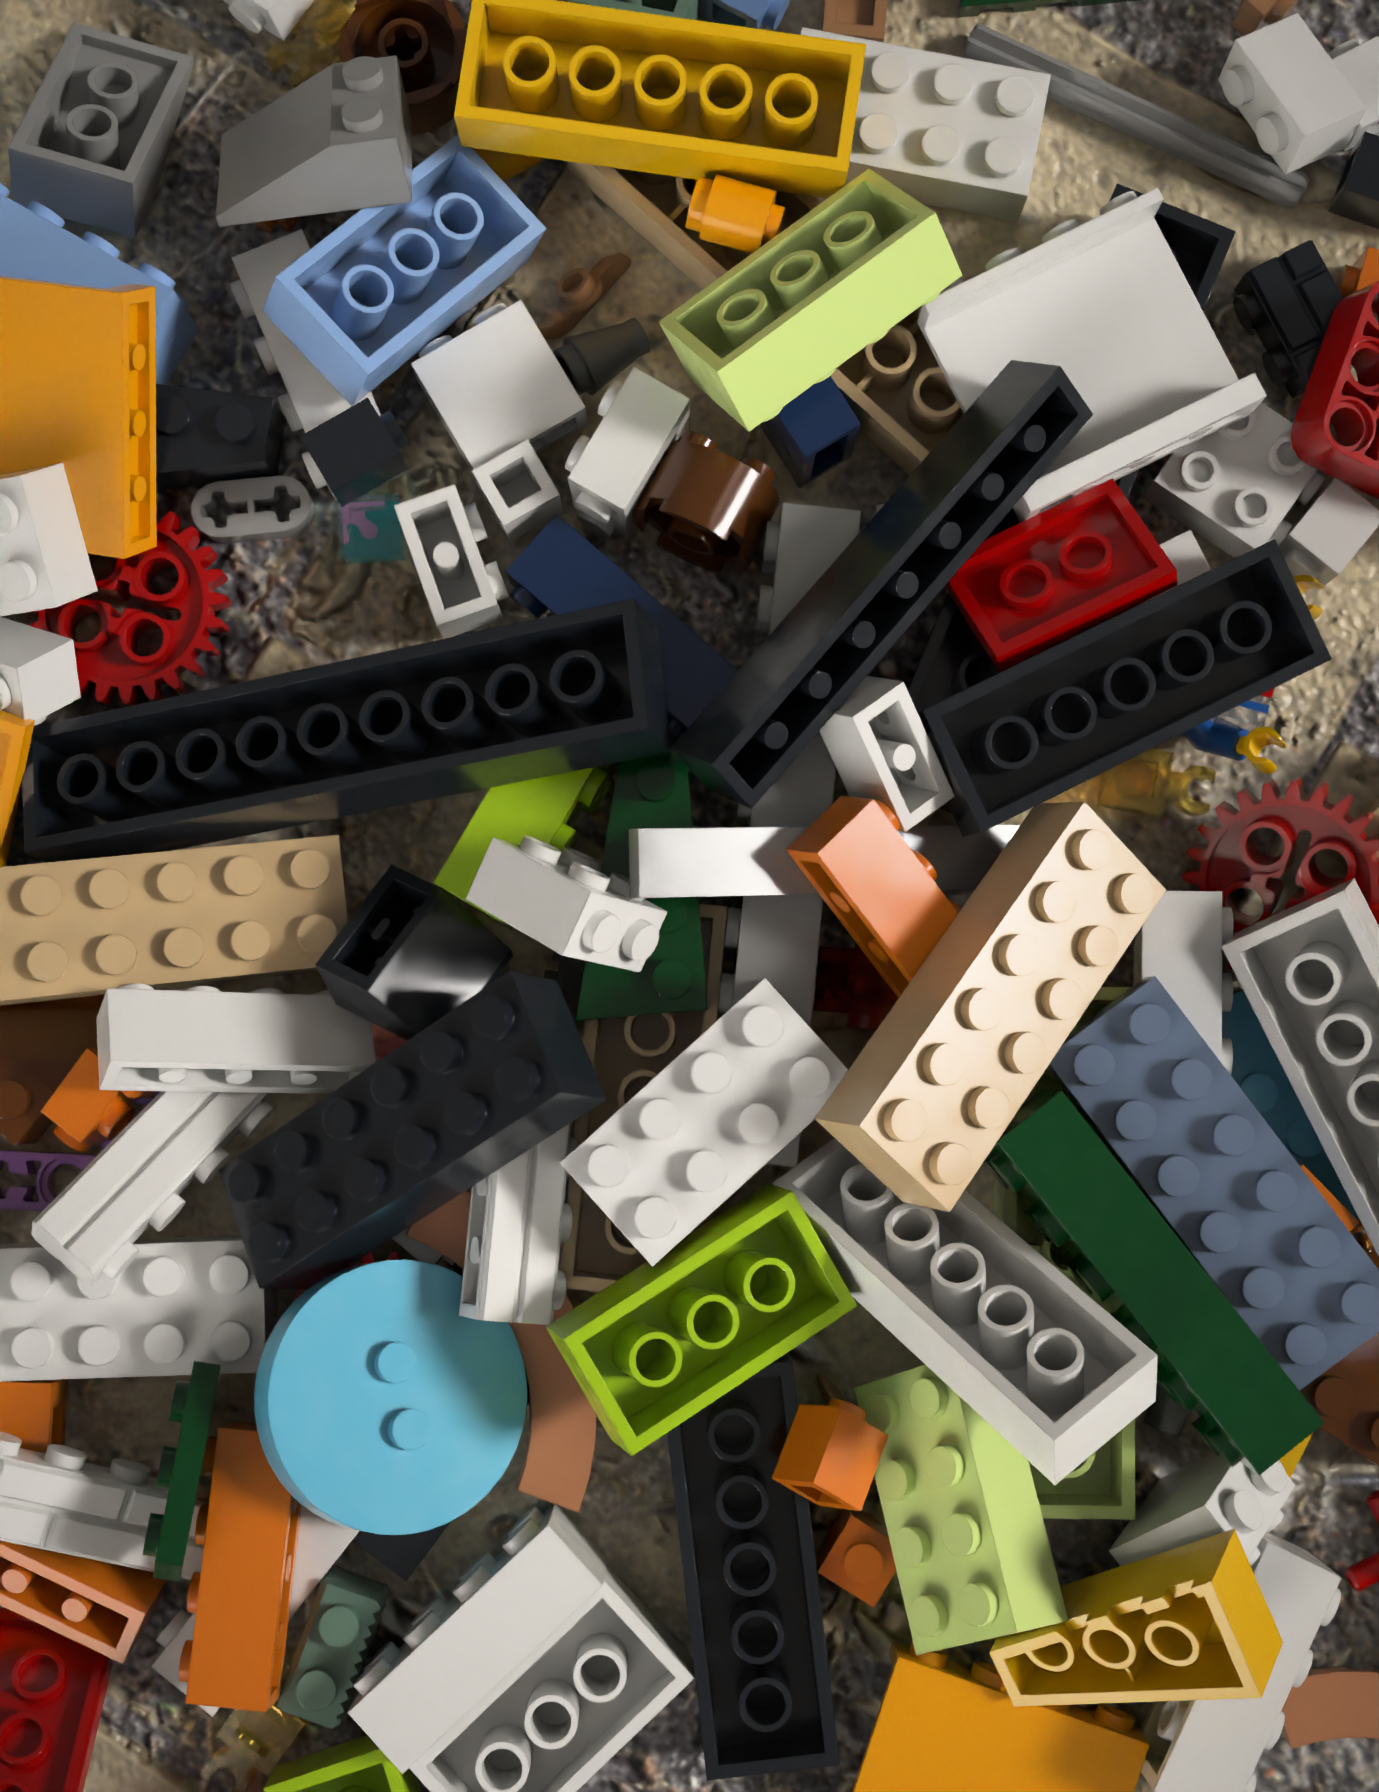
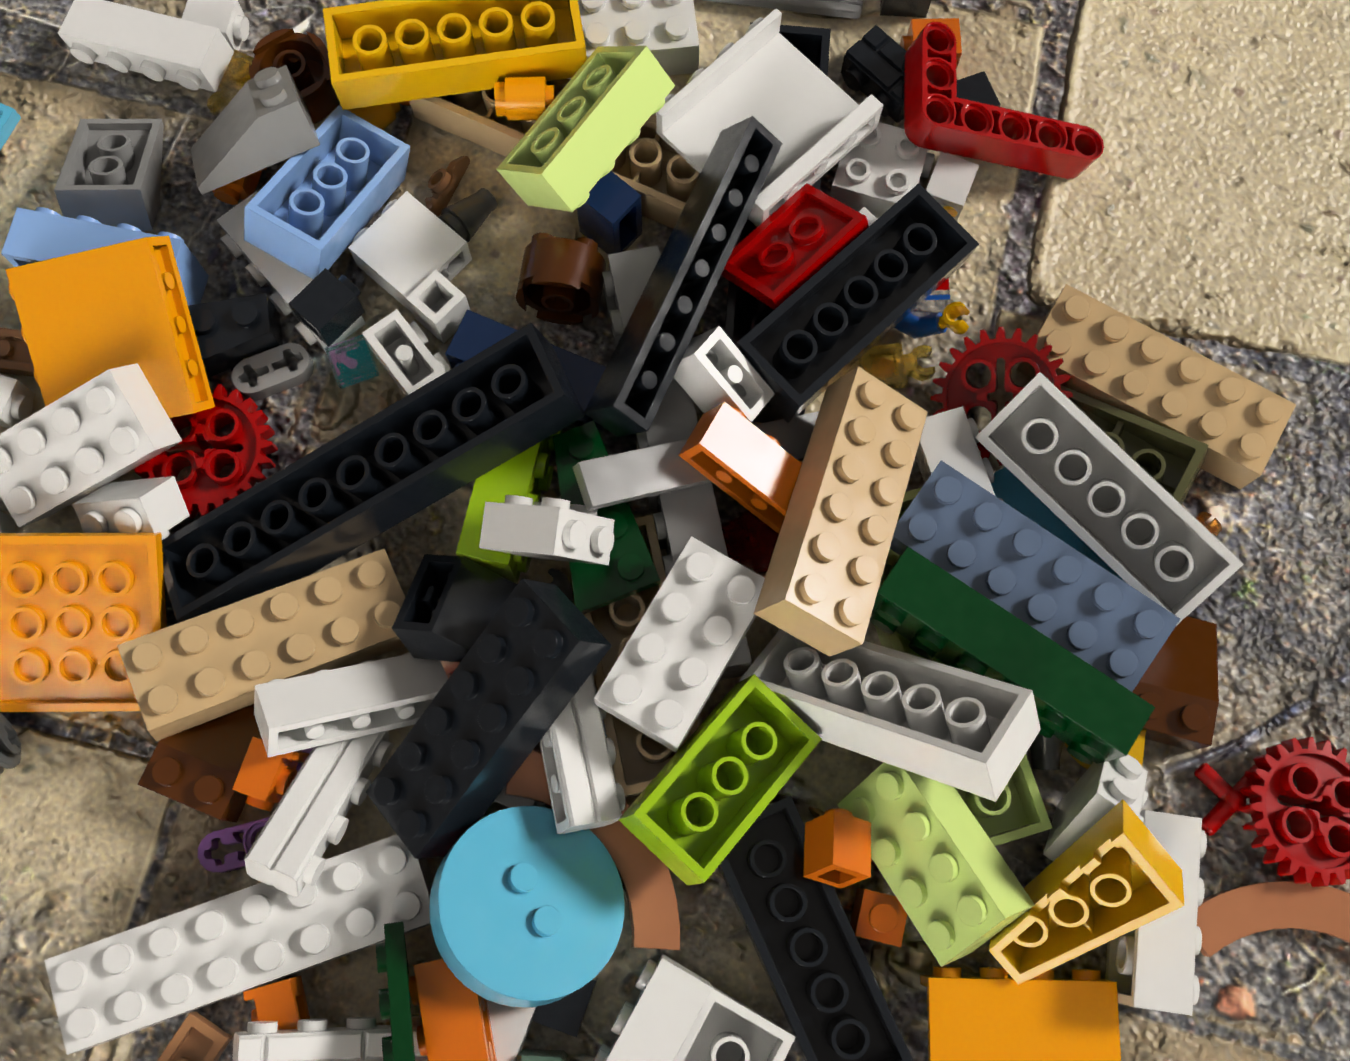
camera: 20 degrees left, 10 degrees down
white brick [565,367,690,539] -> none

